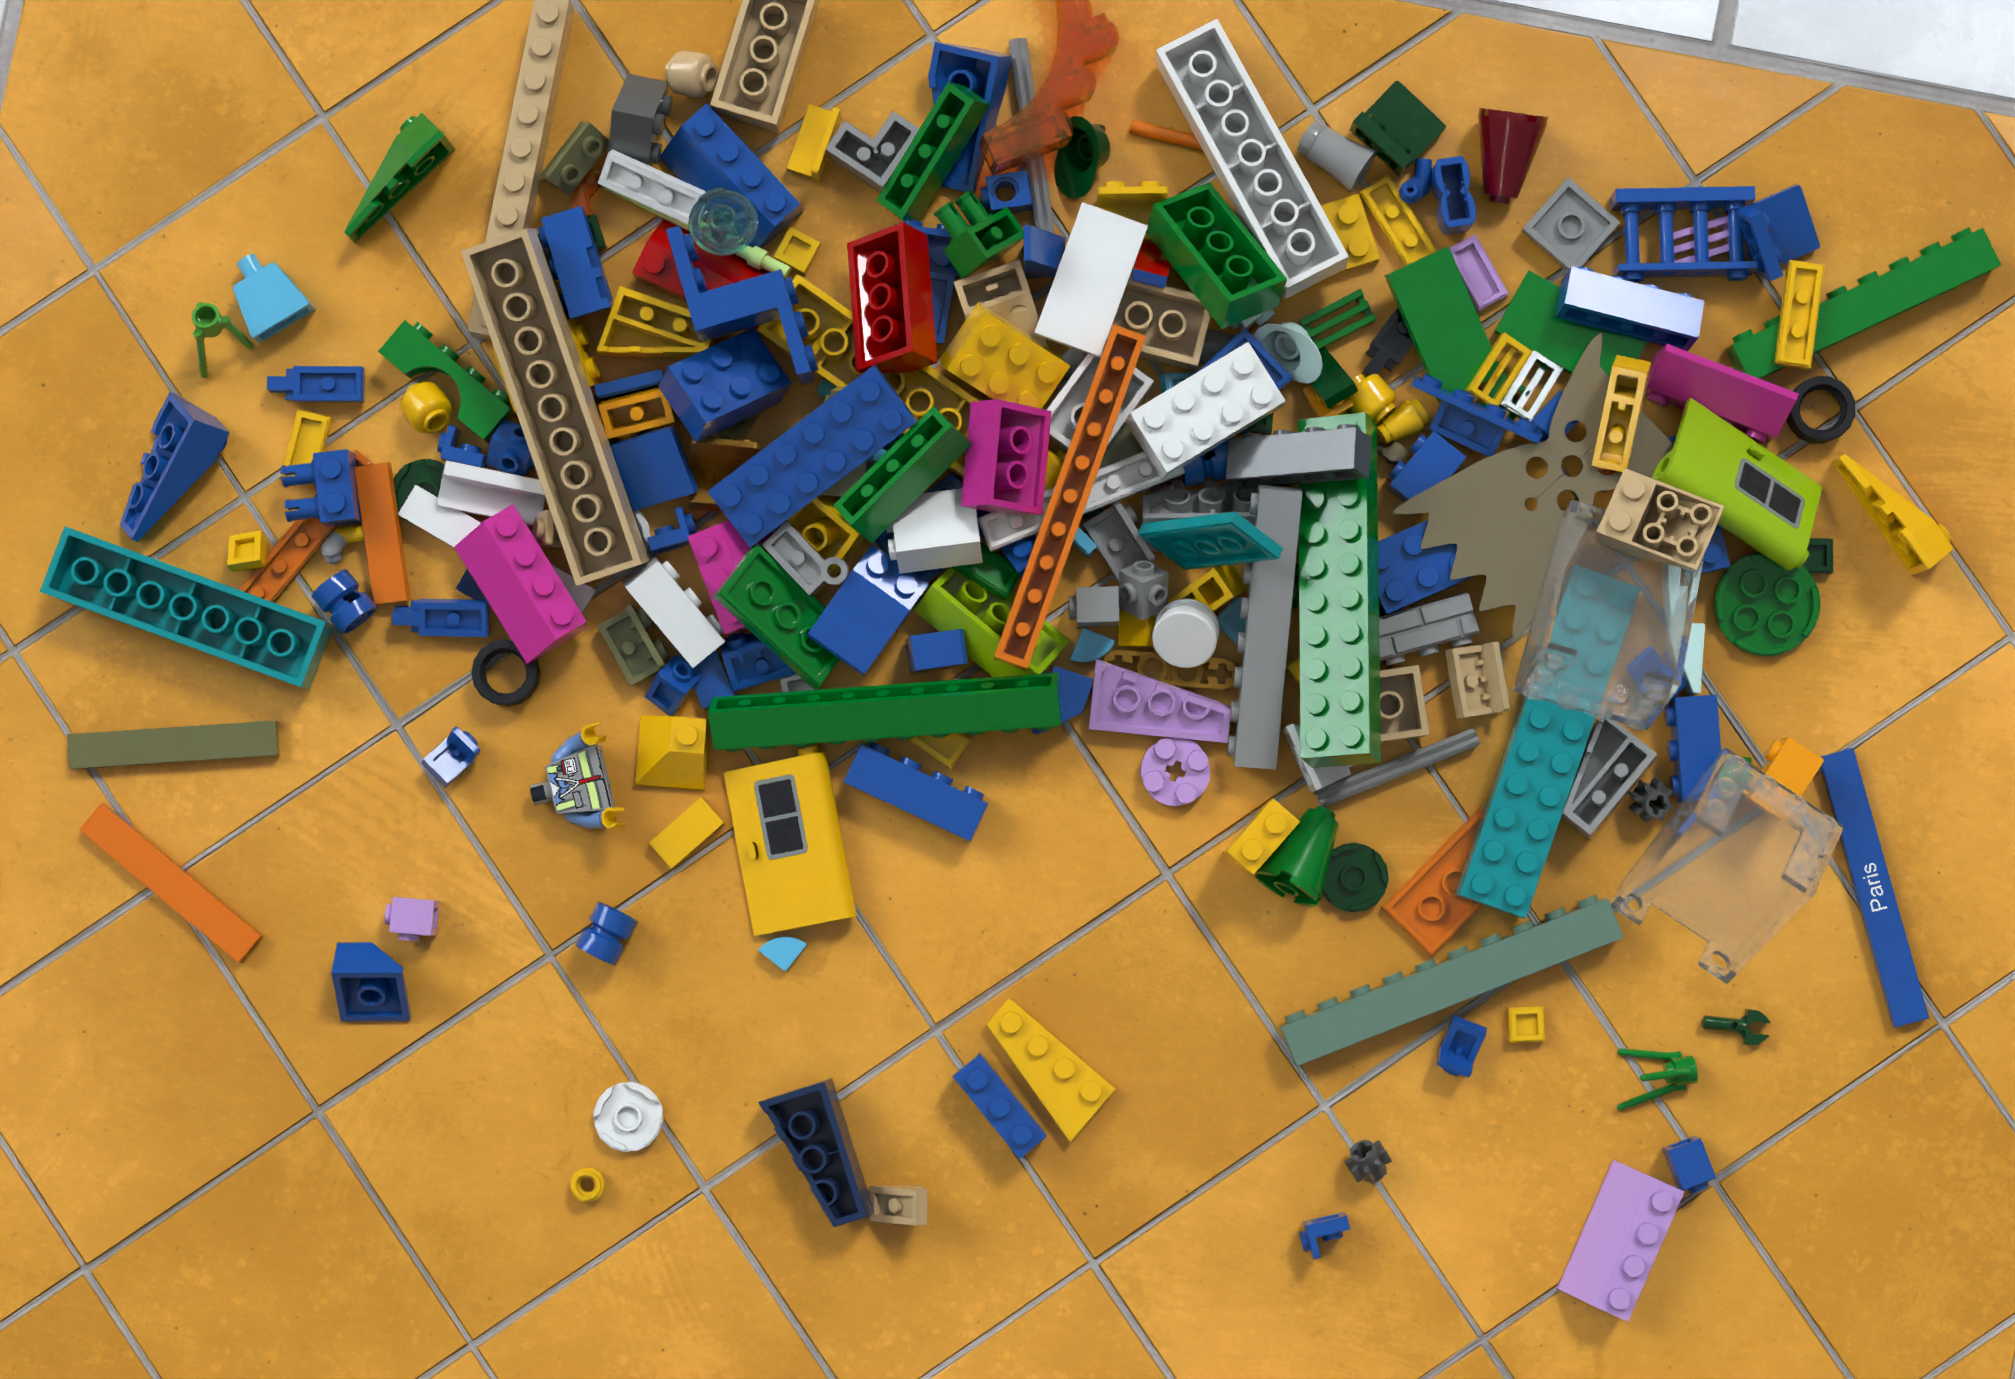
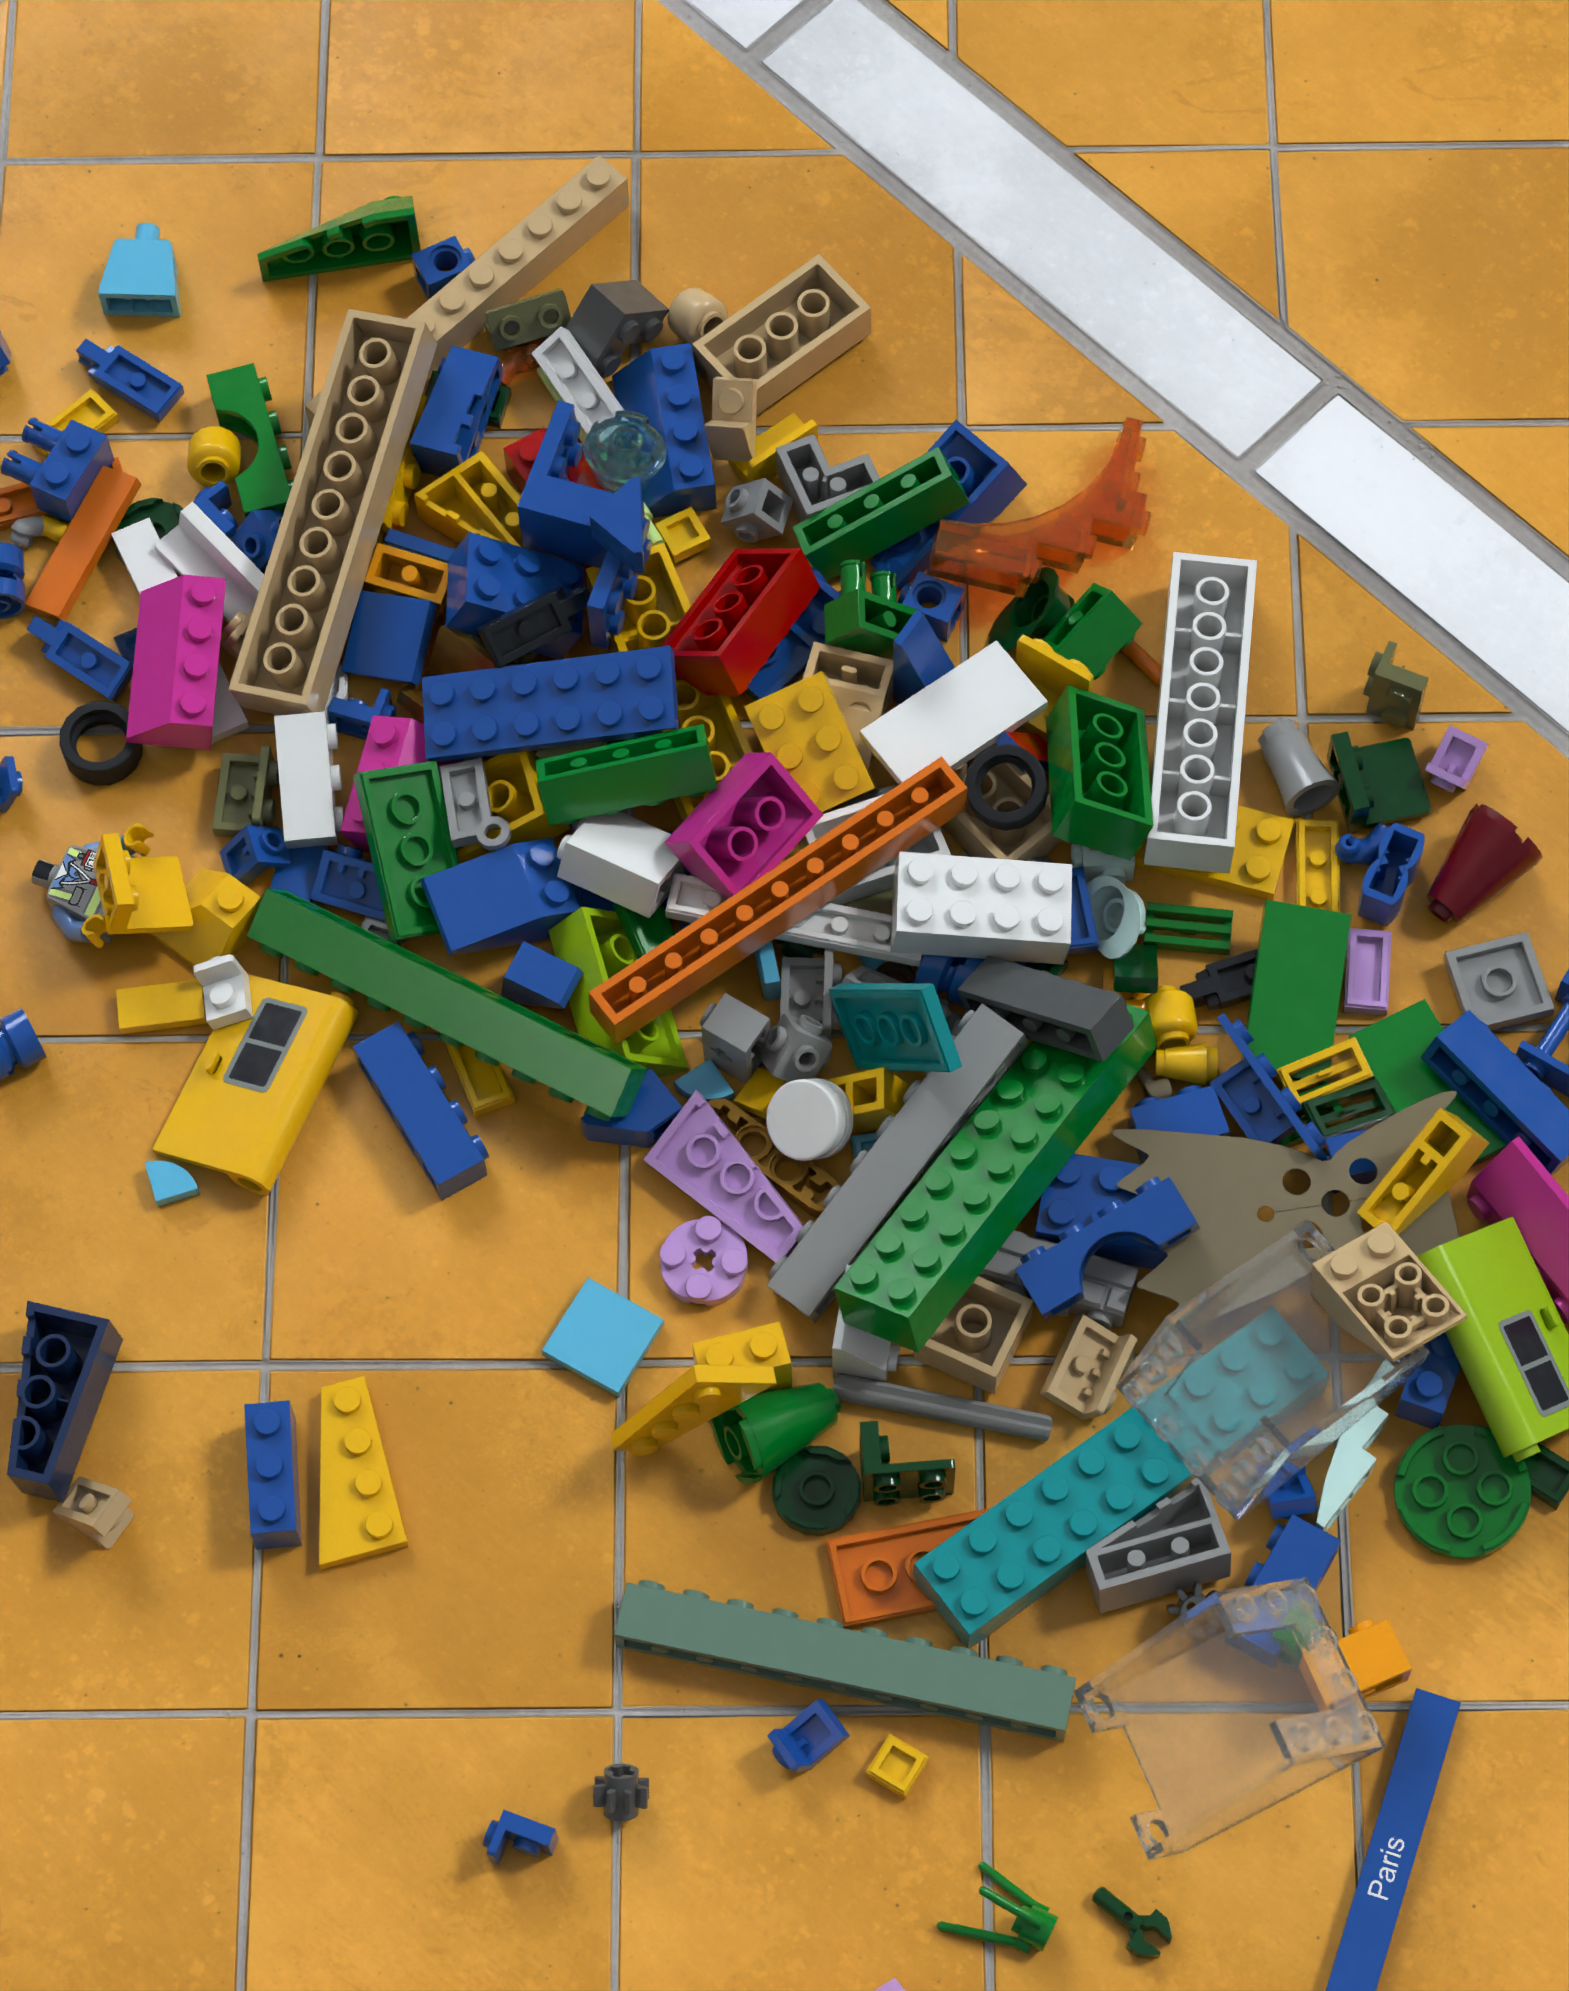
camera: 30 degrees right, 20 degrees down
bright green plant [192,302,254,378] -> none
light grey axle [1009,38,1055,234] -> none
none -> yellow bracket [93,833,193,935]
none -> white bracket [193,954,253,1030]
none -> blue brick [411,236,475,300]
none -> black hinge [476,586,591,668]
none -> medium azure tile [542,1278,664,1398]
none -> blue slope [590,477,644,573]
none -> yellow wing [611,1365,777,1456]
none -> tan slope [704,376,757,462]
none -> light grey brick [721,478,793,543]
none -> dark green bracket [859,1421,956,1506]
none -> black tyre [965,744,1048,831]
none -> blue arch [1015,1176,1200,1320]
none -> green brick [1042,583,1143,680]
none -> olive bracket [1363,641,1428,730]
none -> lavender bracket [1425,725,1489,793]

